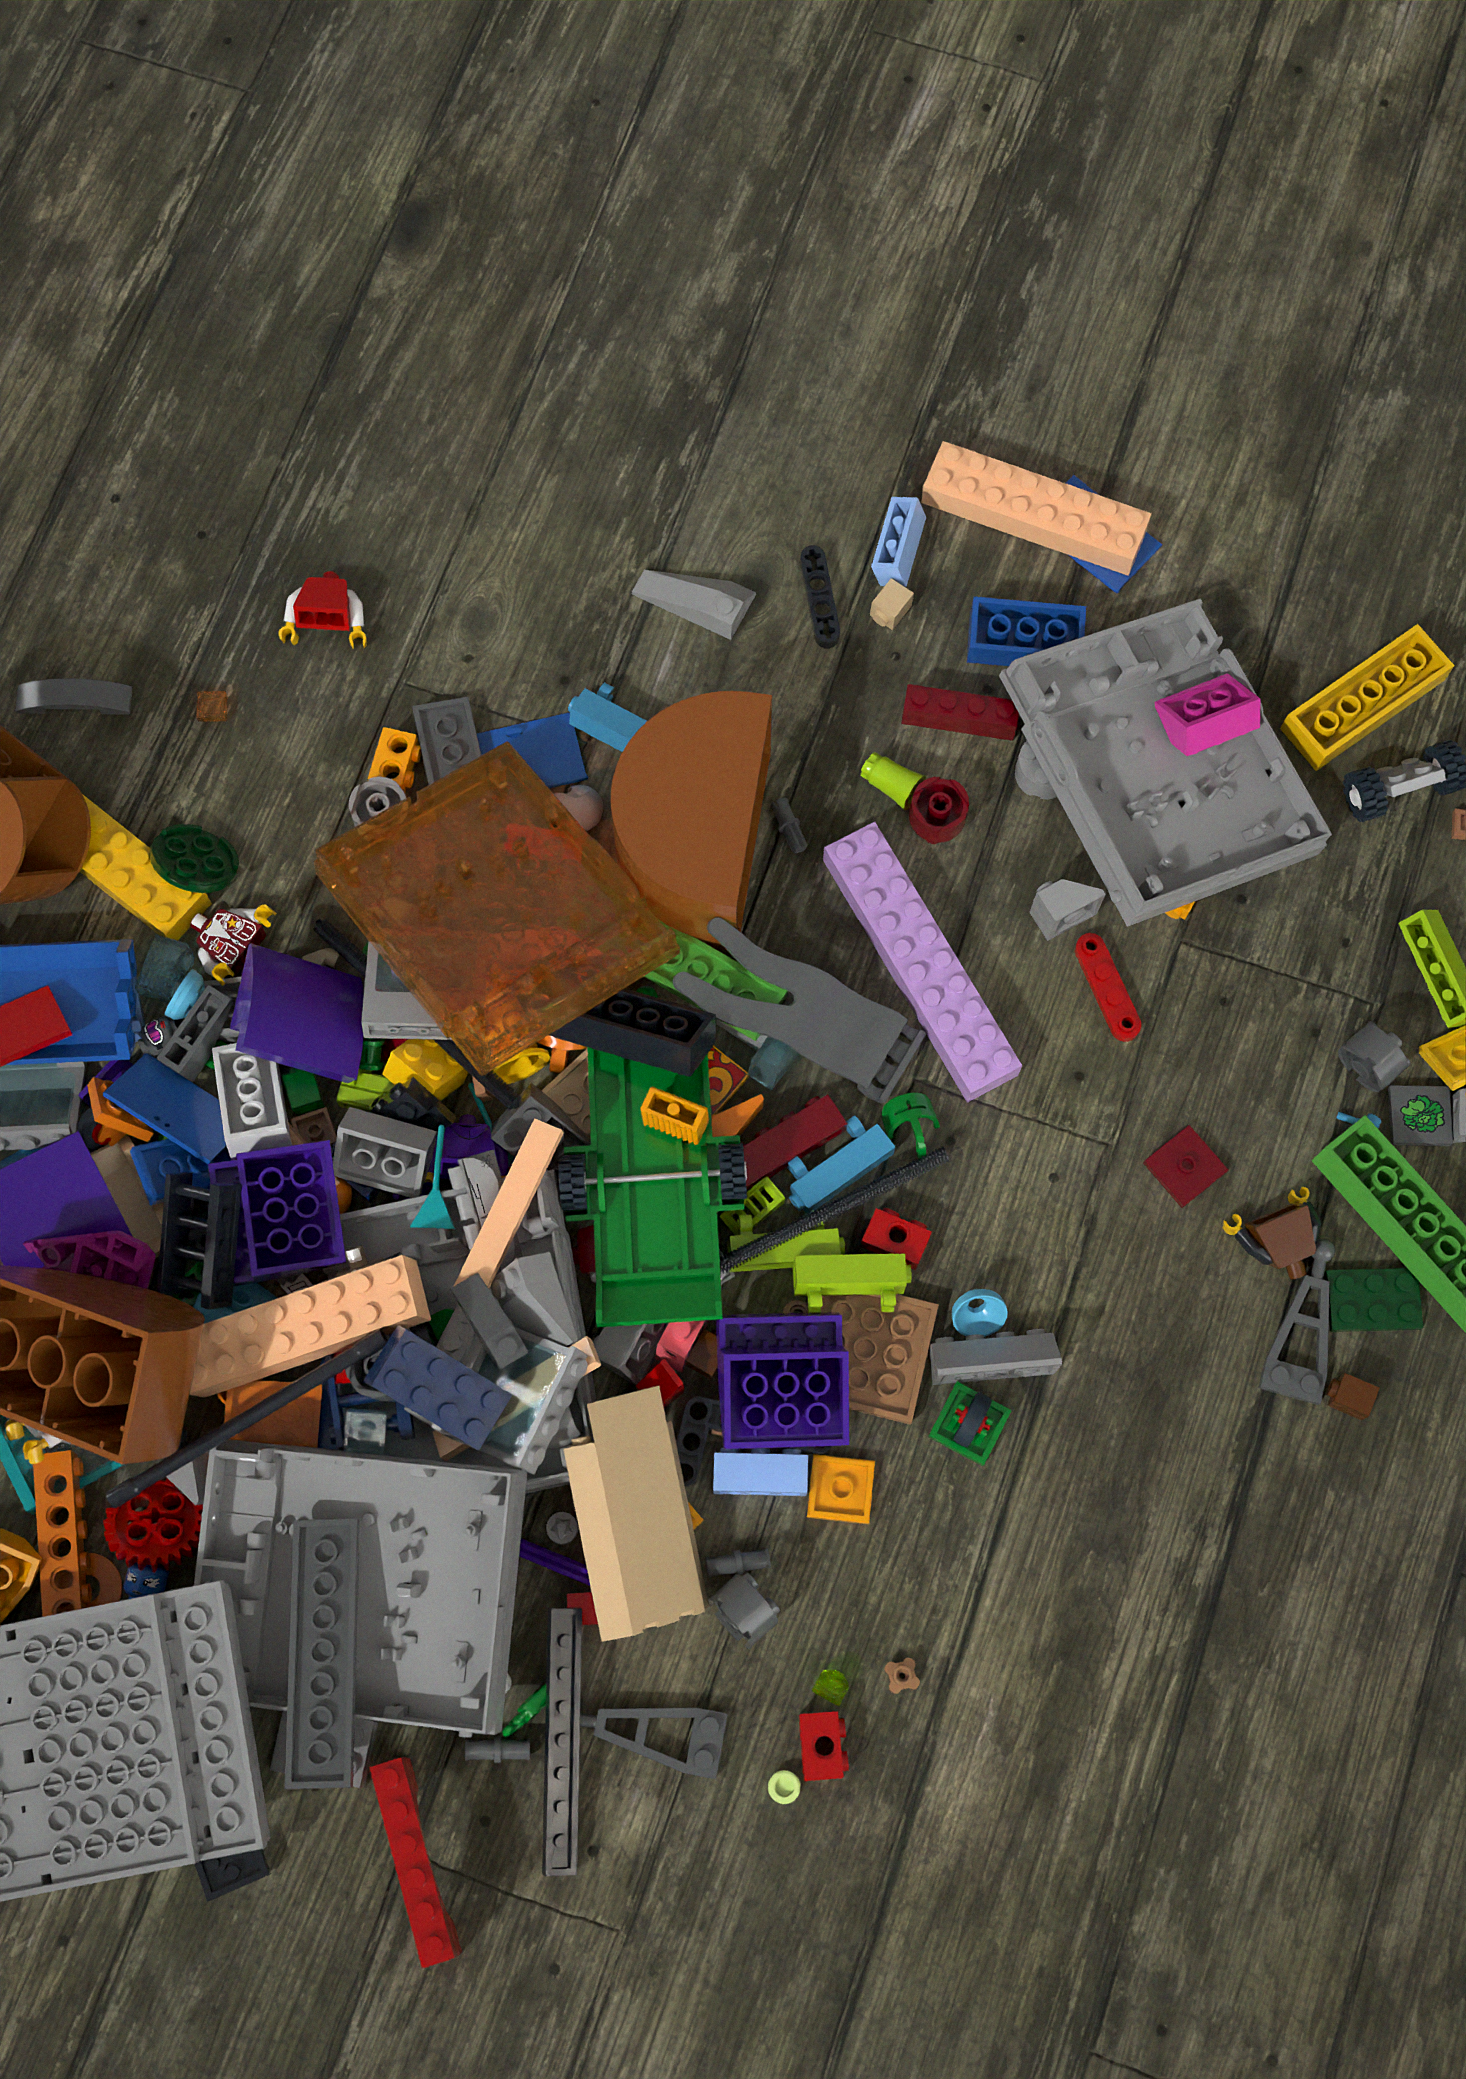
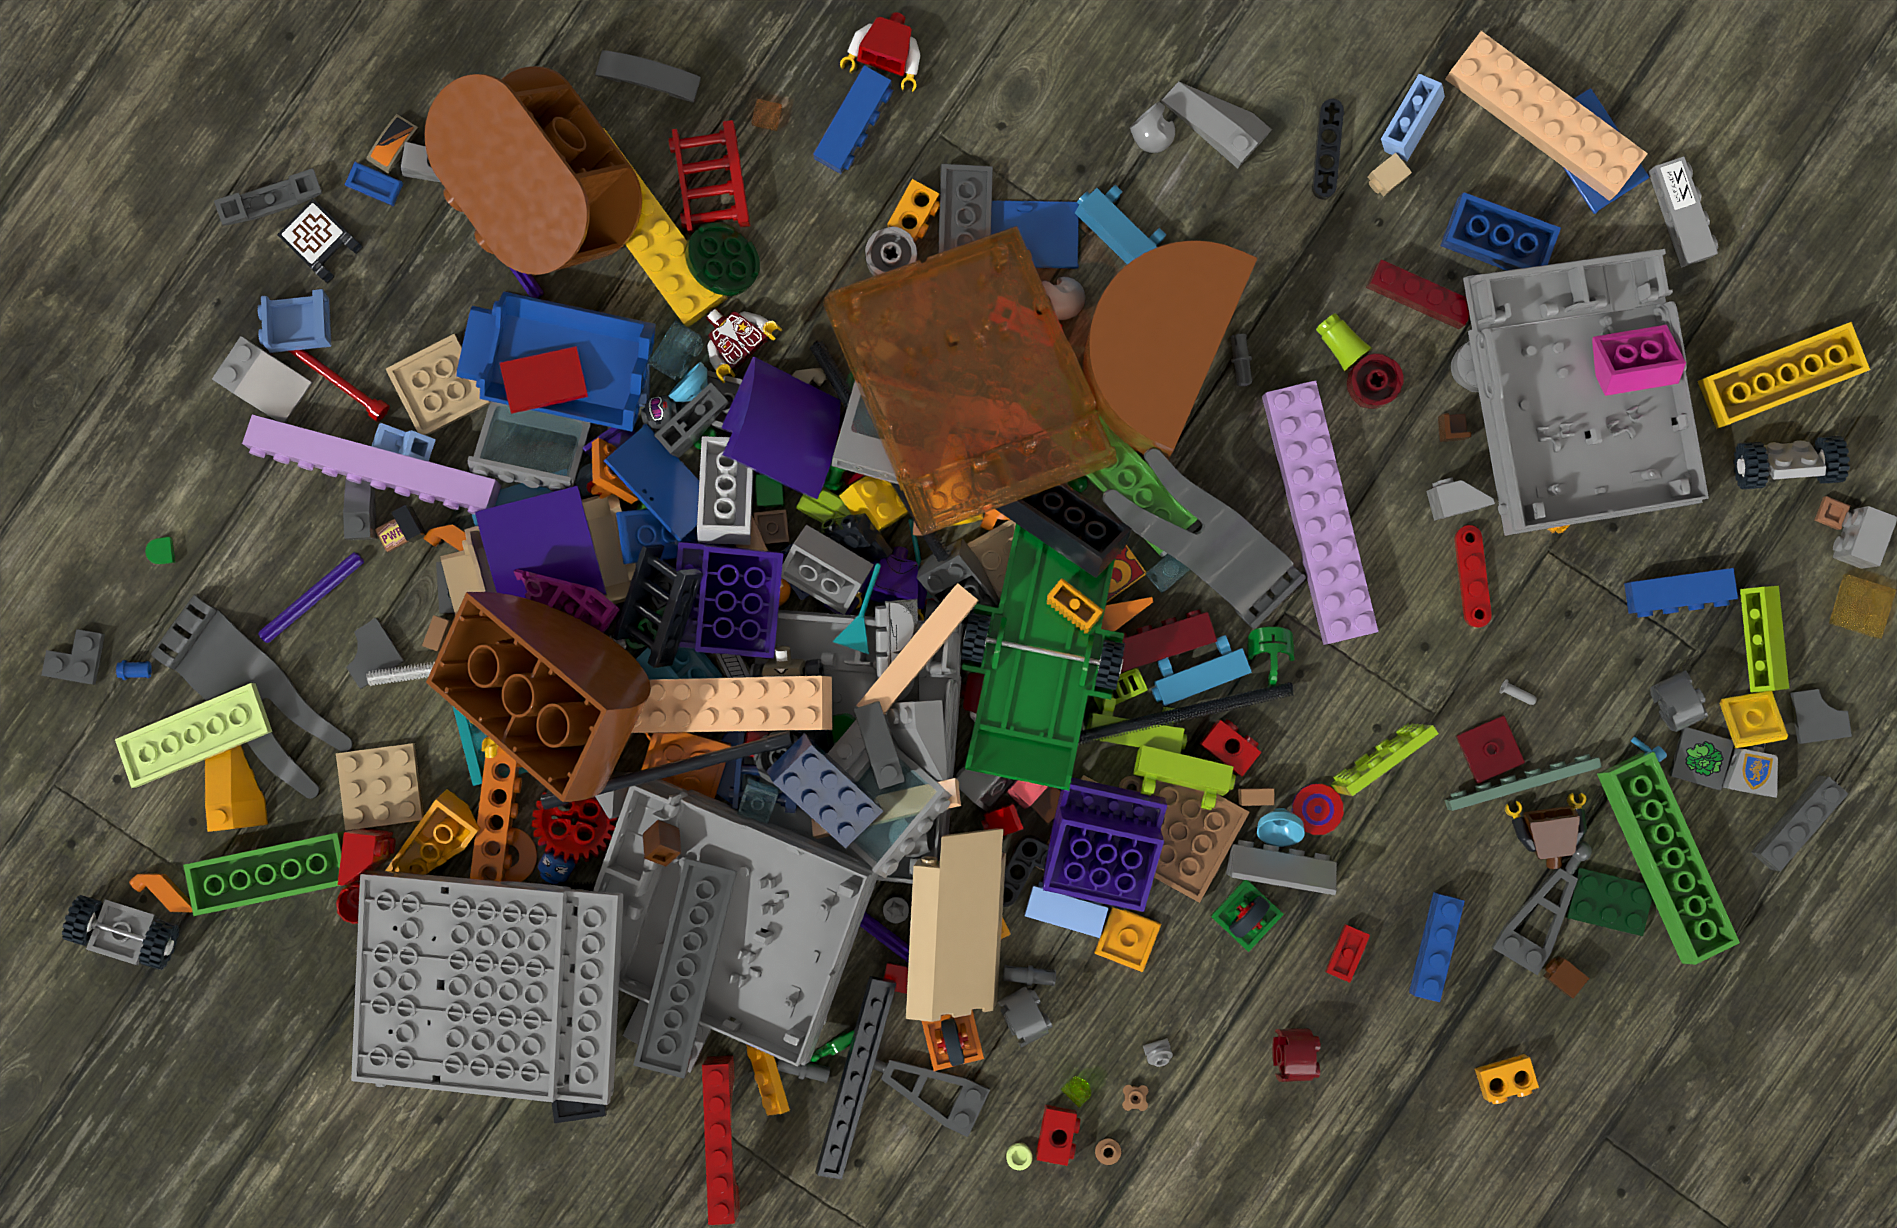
camera: 15 degrees right, 15 degrees up
none -> reddish brown panel [643,820,681,867]
none -> red fence [669,120,750,235]
none -> light orange plate [746,1044,790,1116]
none -> blue brick [813,65,893,174]
none -> orange plate [922,1010,984,1071]
none -> medium nougat plate [1095,1138,1121,1165]
none -> light grey helmet [1130,102,1175,153]
none -> light grey plate [1143,1038,1173,1067]
none -> medium nougat piece [1238,788,1274,806]
none -> dark red brick [1272,1028,1320,1082]
none -> red tile [1292,784,1344,835]
none -> red plate [1325,924,1370,983]
none -> lime plate [1330,723,1439,796]
none -> blue brick [1409,892,1465,1002]
none -> reddish brown panel [1438,413,1471,442]
none -> sand green plate [1445,754,1602,811]
none -> light orange brick [1475,1054,1539,1104]
none -> light grey piece [1499,679,1537,705]
none -> blue brick [1624,568,1738,618]
none -> light grey brick [1648,157,1718,268]

